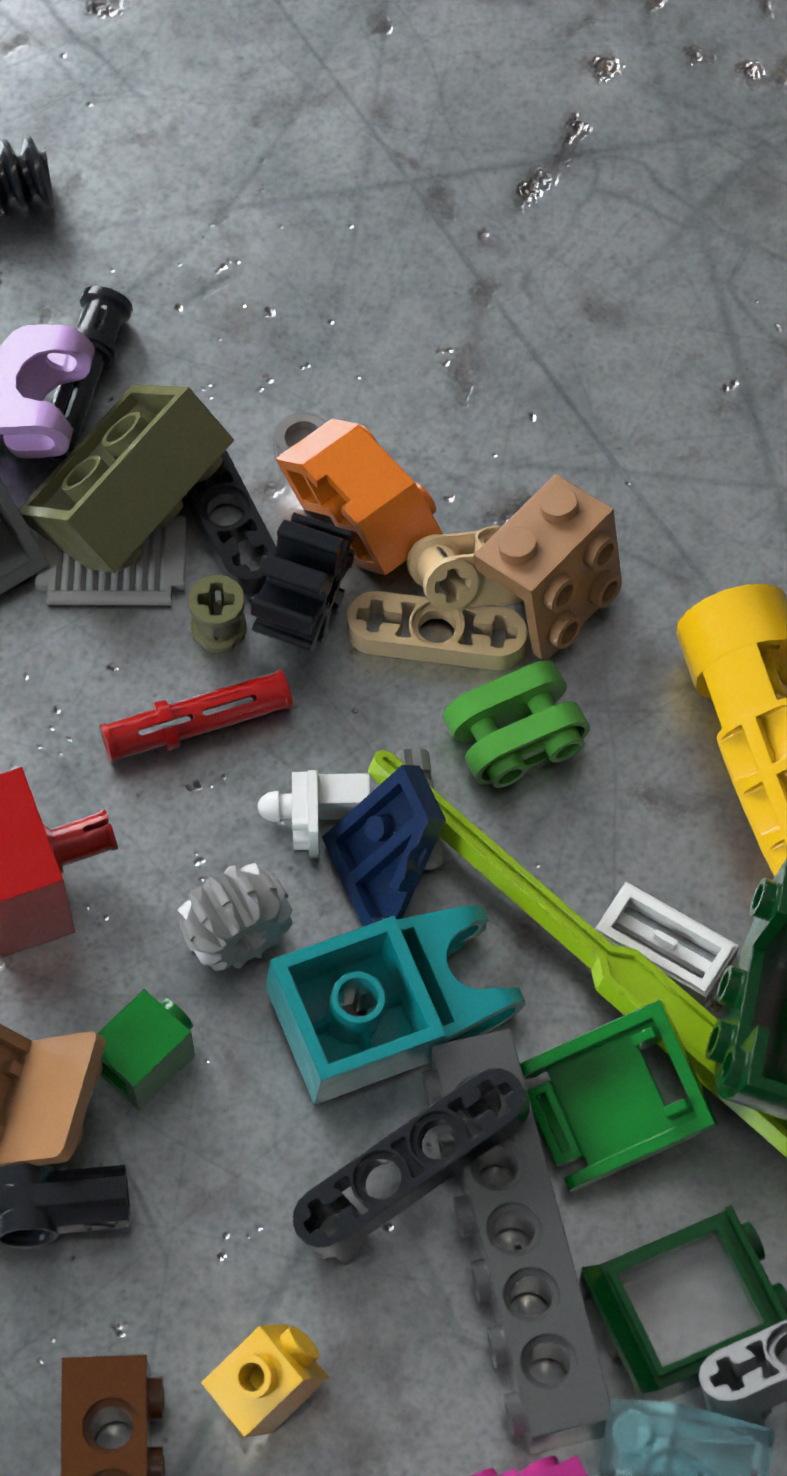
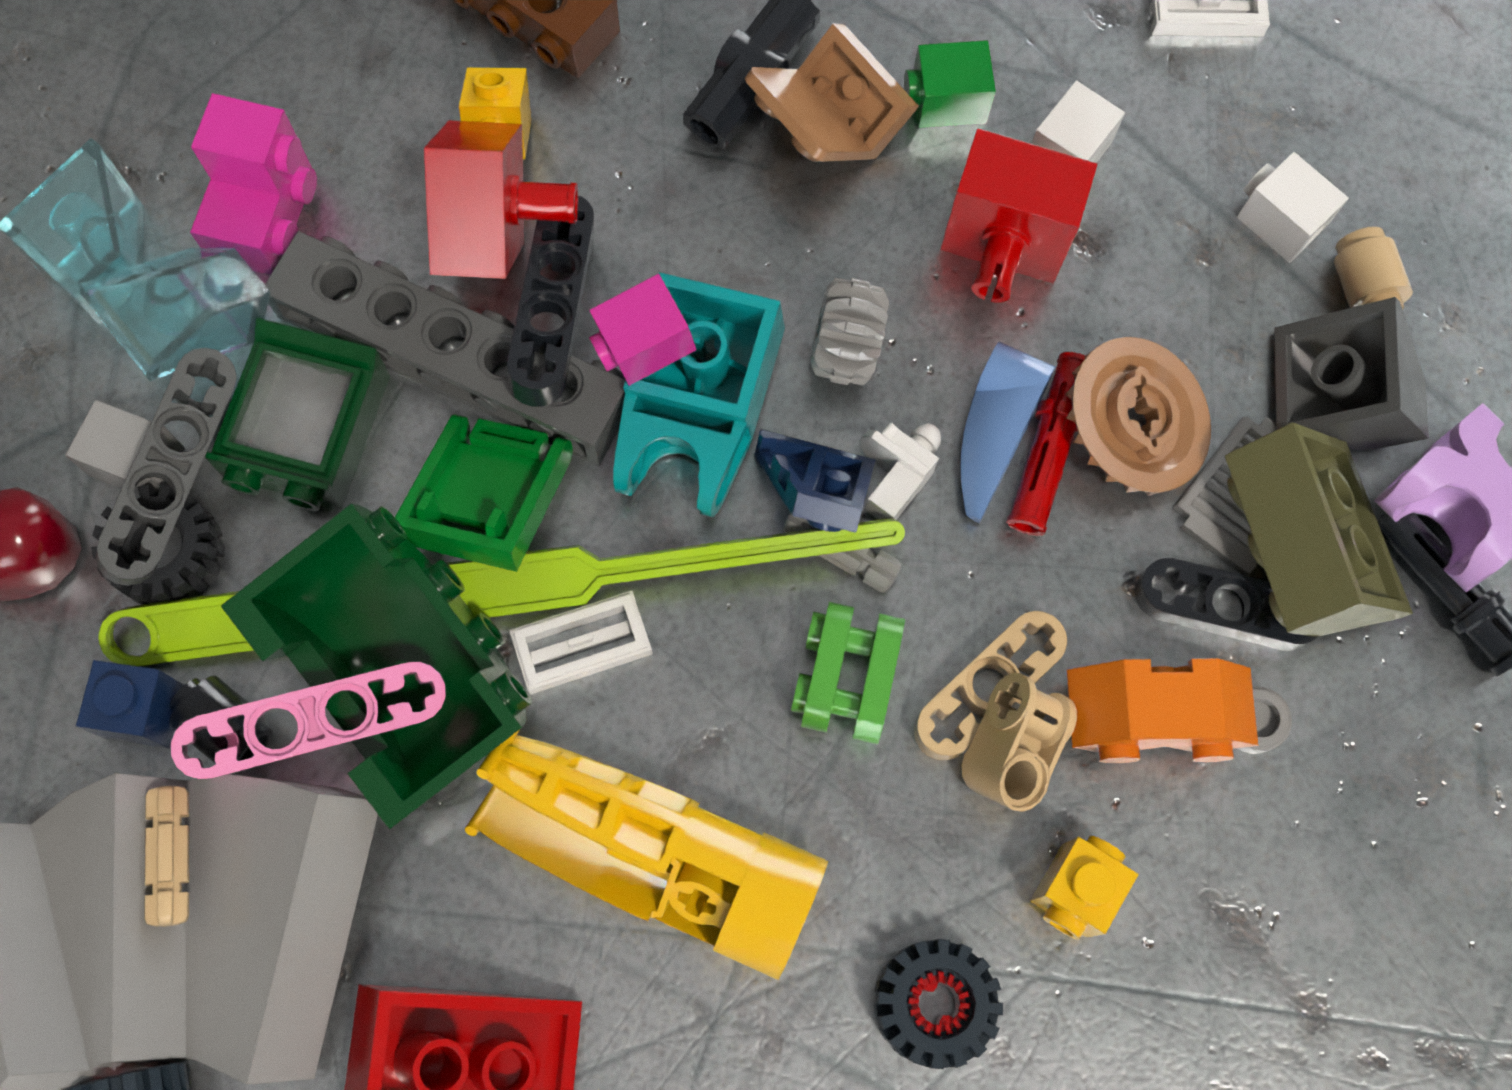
camera: 125 degrees right, 10 degrees up
green brick [97,989,195,1110] -> none
olive bush [188,574,247,654] -> none
black gear [250,512,355,652] -> none
medium nougat bracket [473,474,622,660] -> none
none -> brick [424,120,579,279]
none -> dark pink brick [589,273,697,386]
none -> black bush [873,939,1003,1069]
none -> medium blue piece [961,342,1056,524]
none -> yellow brick [1030,836,1139,940]
none -> medium nougat gear [1066,337,1211,496]

